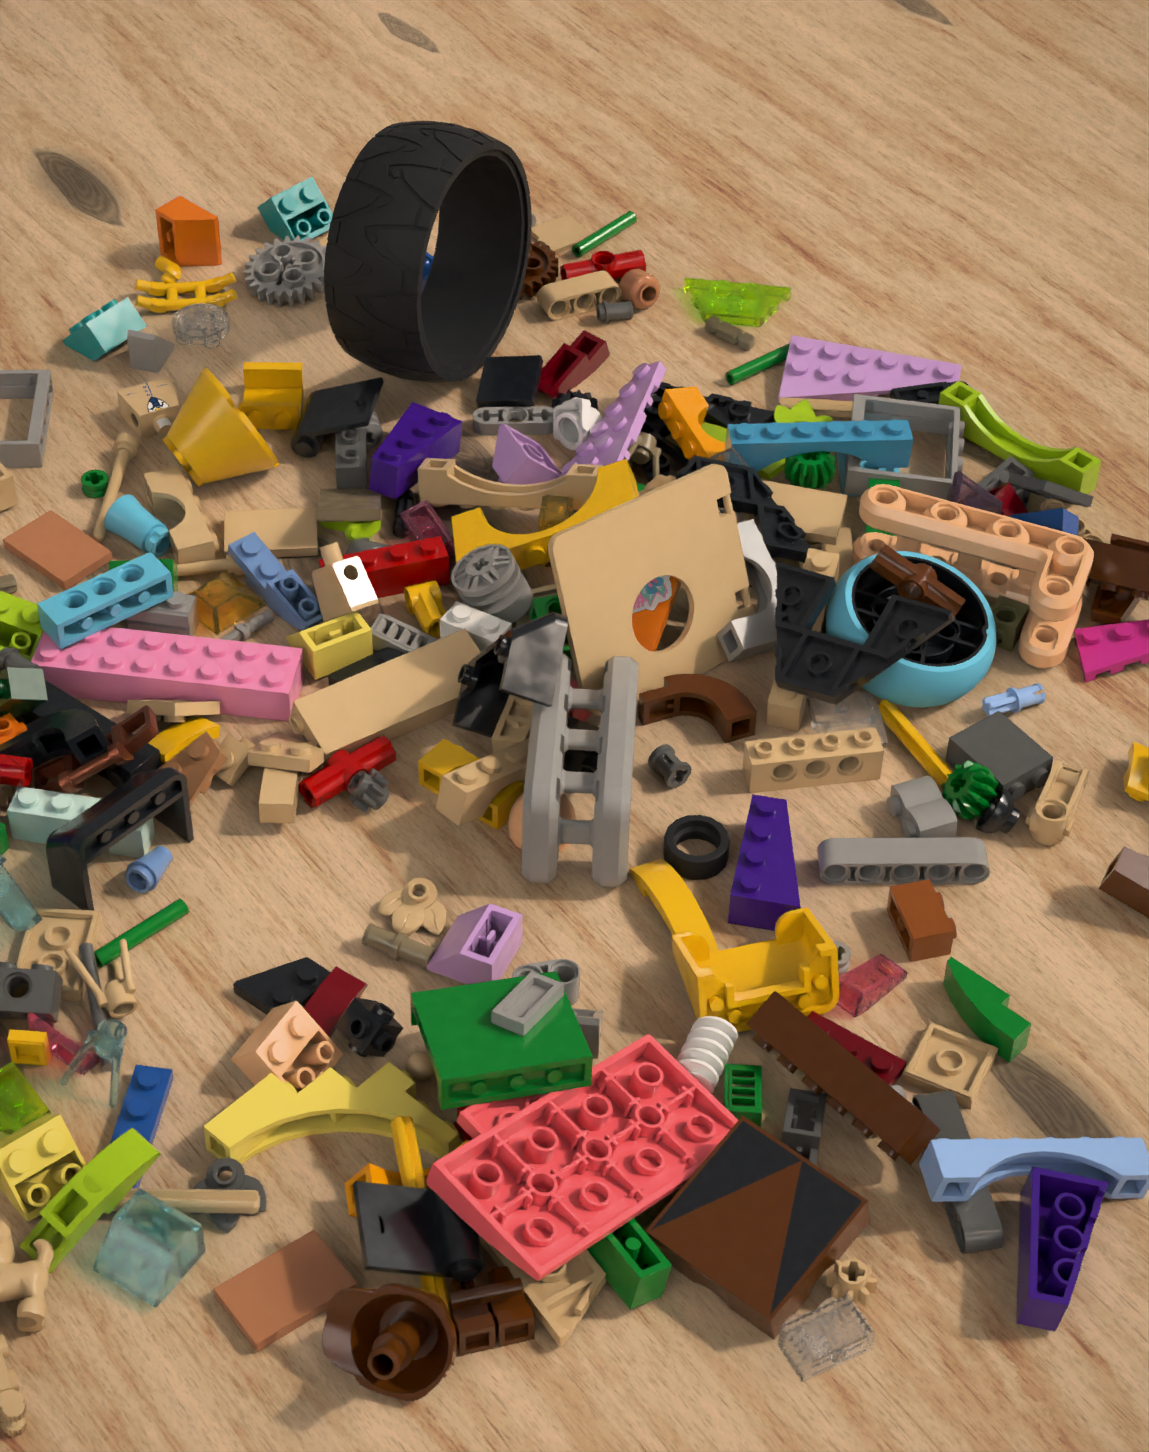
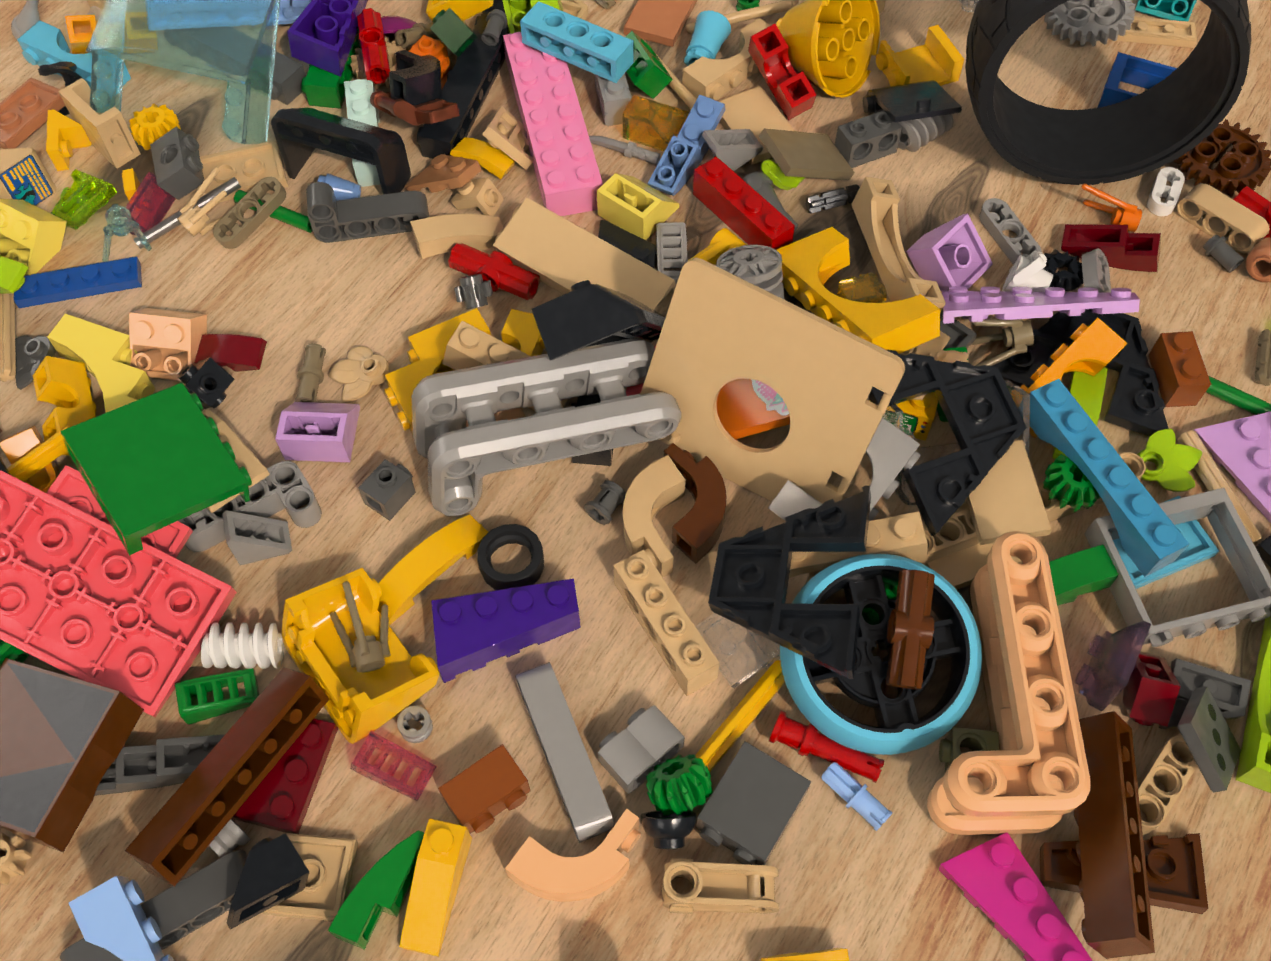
camera: 70 degrees right, 15 degrees up
black wing [233,957,330,1015] -> none
tan wing [248,732,324,773] -> none
tan torso [312,542,379,621] -> none
dark purple wedge [369,402,463,499] -> none
clear pink slope [400,500,455,555] -> none
black tile [476,355,543,408] -> none
light grey tile [491,971,564,1036] -> none
blue slope [1009,508,1079,536] -> none
none -> yellow arch [33,356,96,455]
none -> dark tan beam [213,177,286,249]
none -> black slope [226,833,309,930]
none -> dark grey beam [306,182,429,243]
none -> dark tan plant [330,581,391,673]
none -> dark grey brick [358,459,416,521]
none -> yellow arch [384,308,491,435]
none -> yellow slope [399,818,472,957]
none -> light nougat arch [505,809,641,902]
none -> tan arch [623,455,685,577]
none -> light grey slope [702,129,763,171]
none -> red arch [748,24,817,121]
none -> red pin [768,710,884,783]
none -> orange plant [1081,184,1142,233]
none -> light grey beam [1082,248,1111,293]
none -> white beam [1147,167,1185,216]
none -> dark orange brick [1148,331,1211,407]

